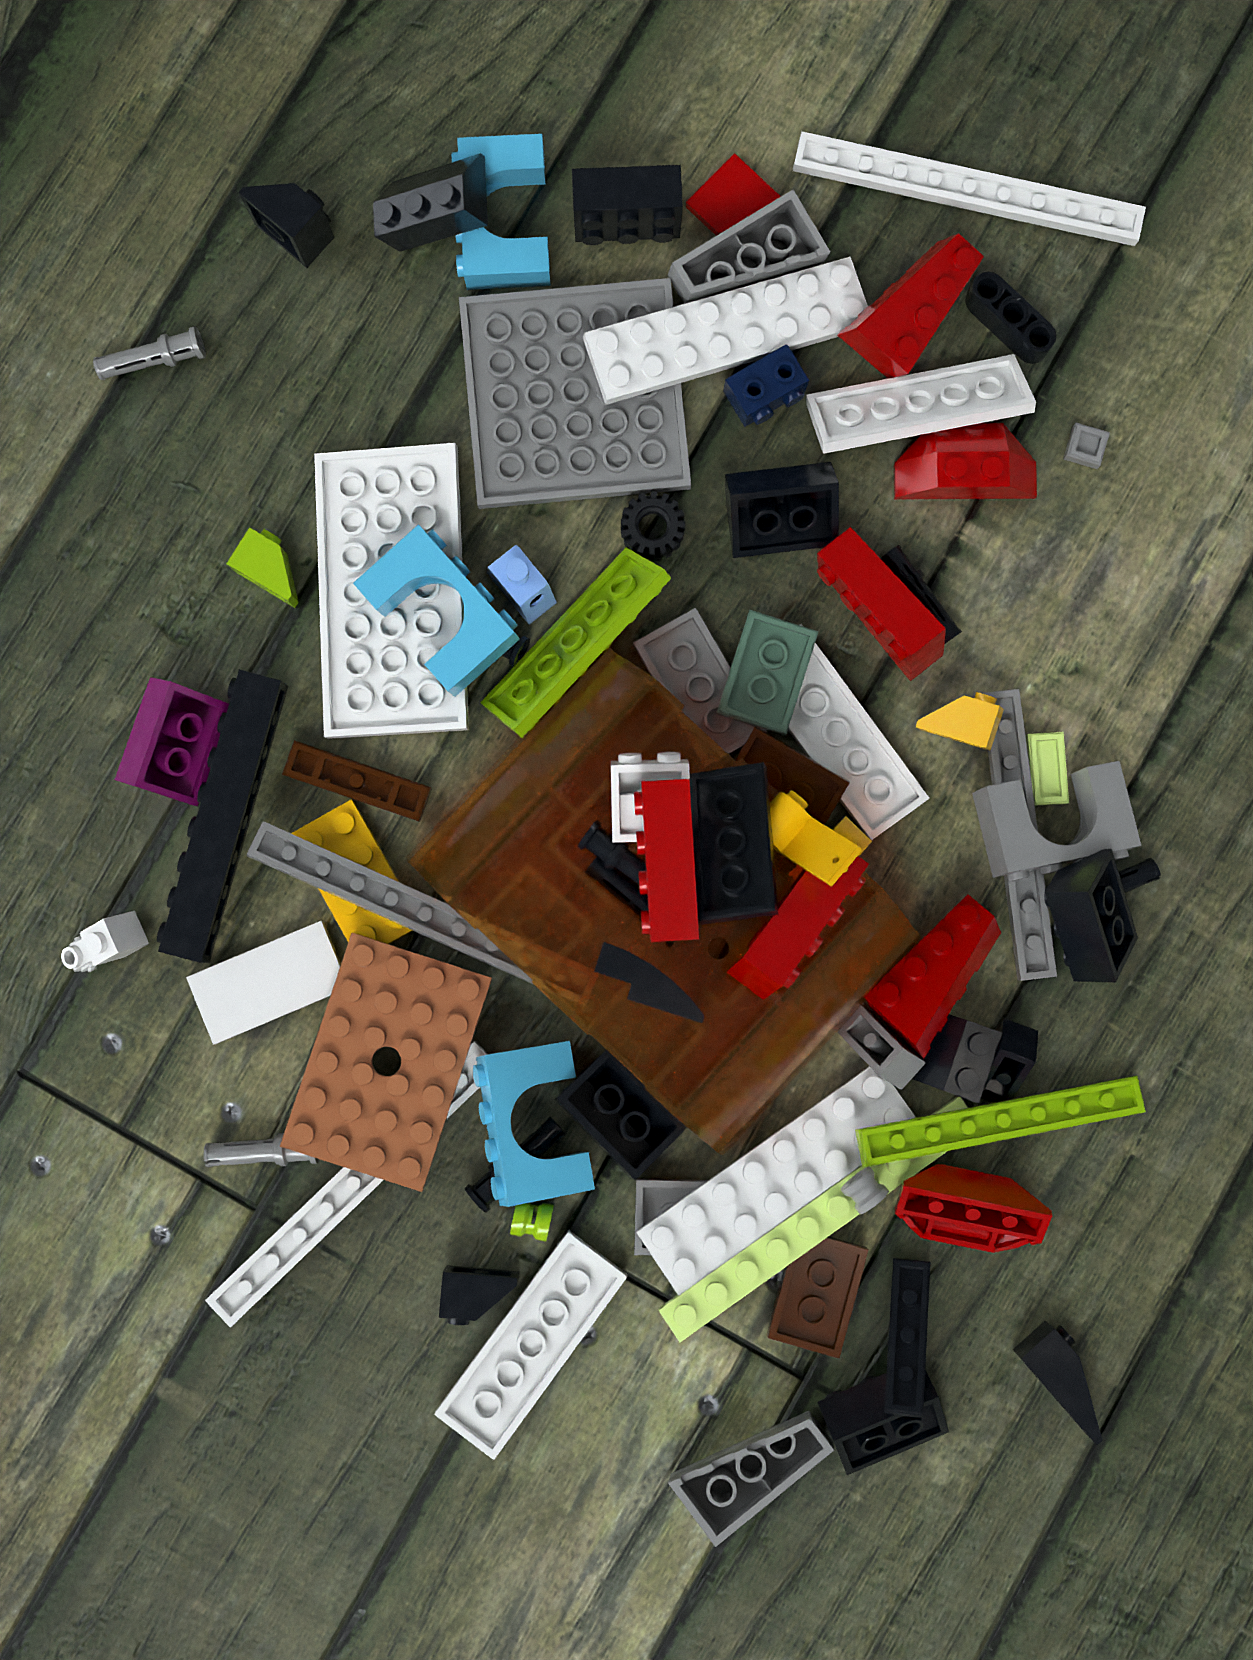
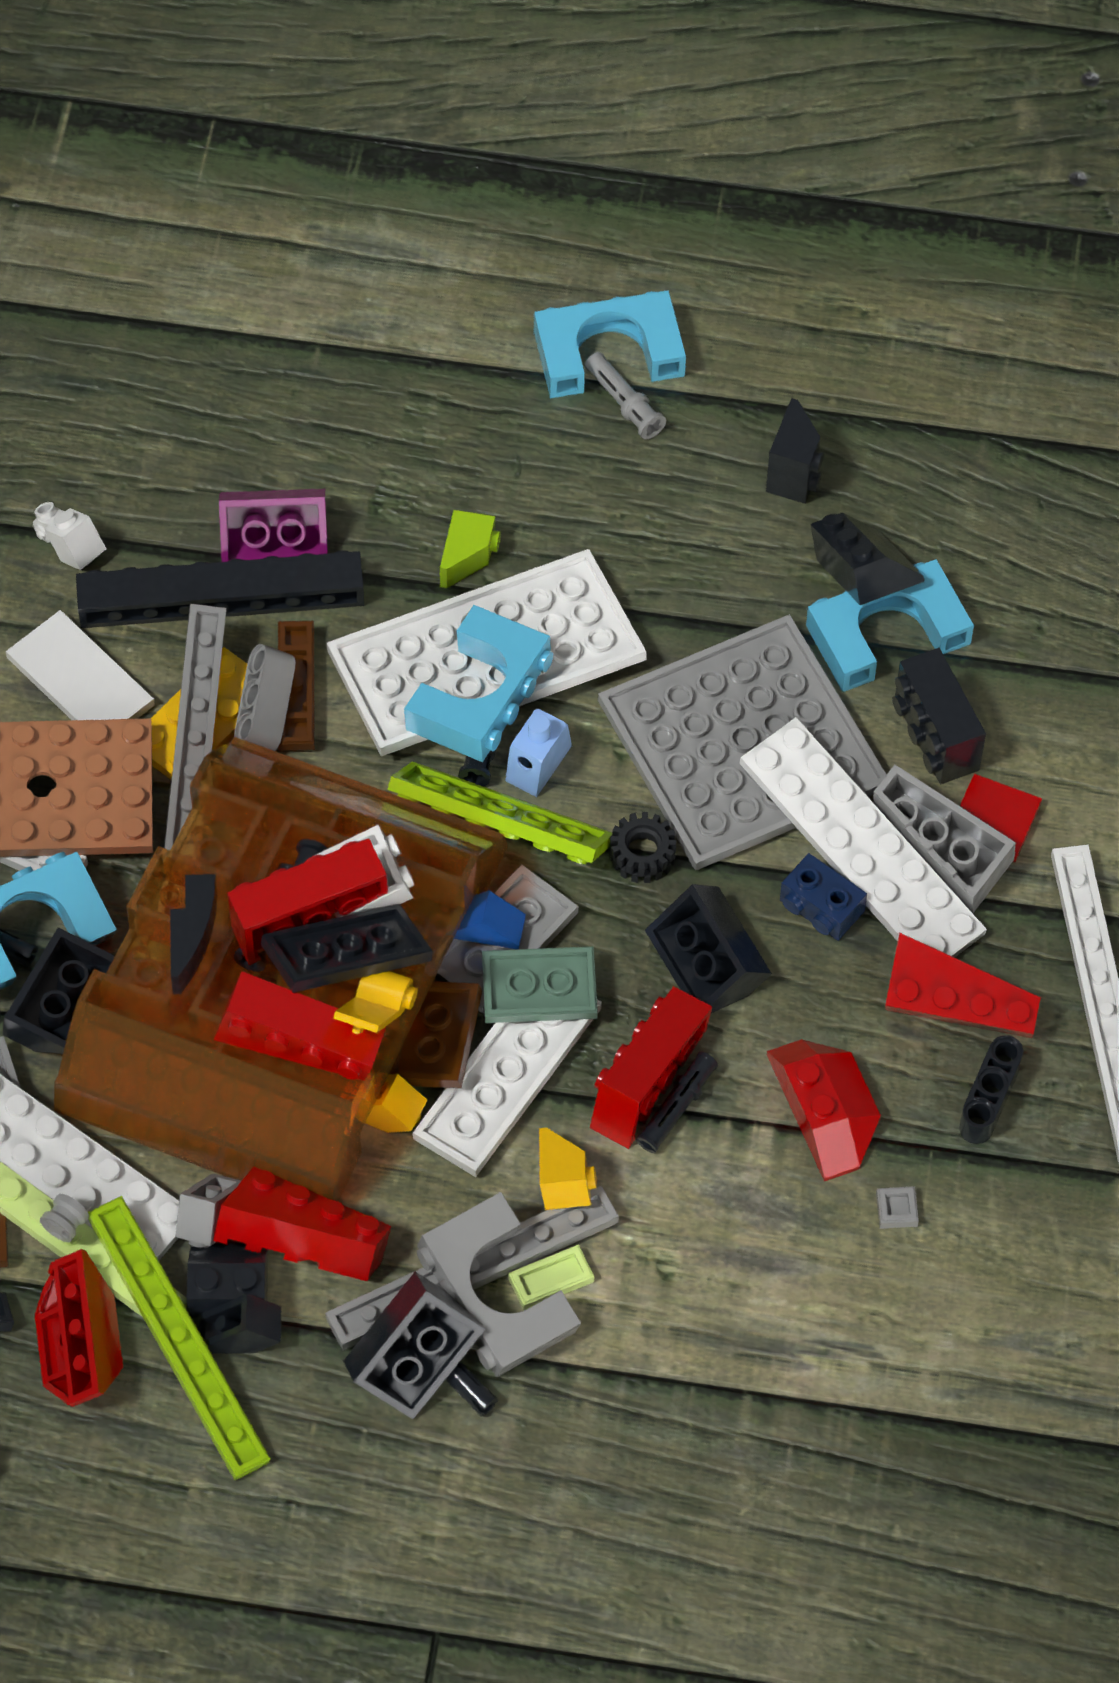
camera: 70 degrees right, 25 degrees down
white plate [806,354,1036,454] -> none
none -> light grey beam [234,644,296,754]
none -> blue slope [446,890,526,949]
none -> medium azure arch [534,290,686,398]

